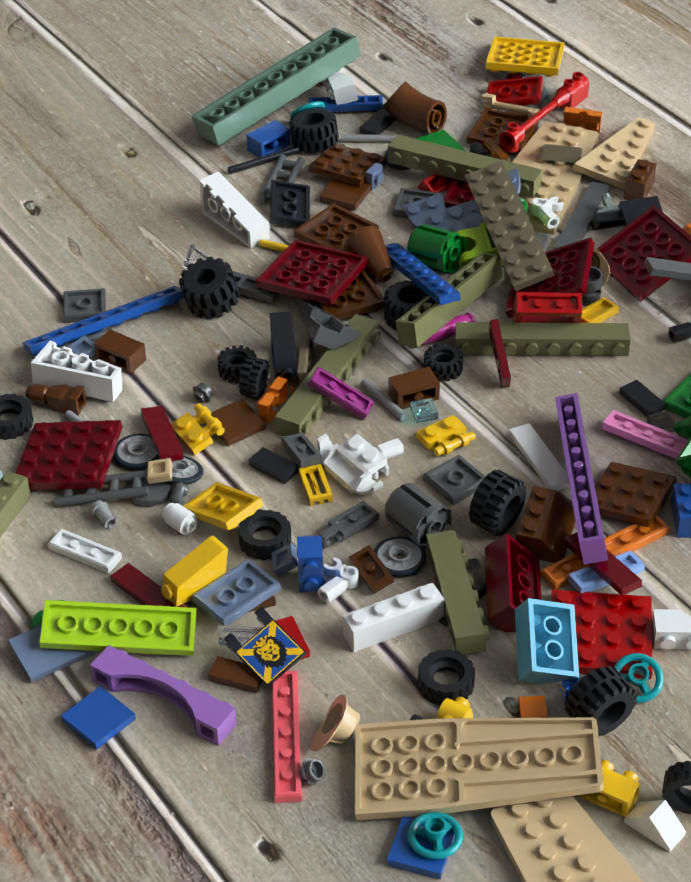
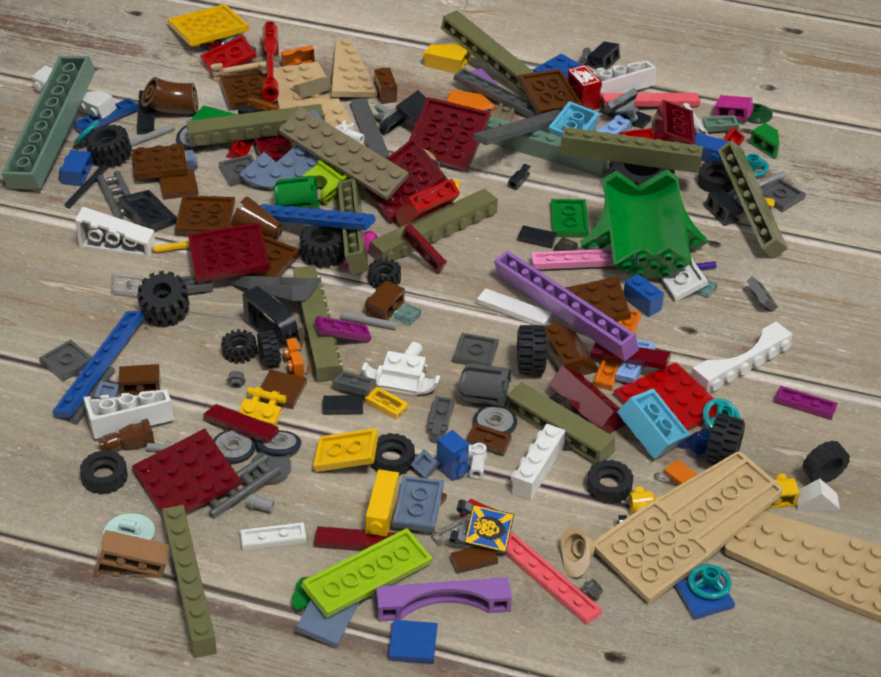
camera: 40 degrees left, 0 degrees up
tan tile [147,458,172,484] -> none
white brick [162,503,197,535] -> none
dark grey arm [169,482,189,506] -> none
yellow plate [416,415,476,457] -> none

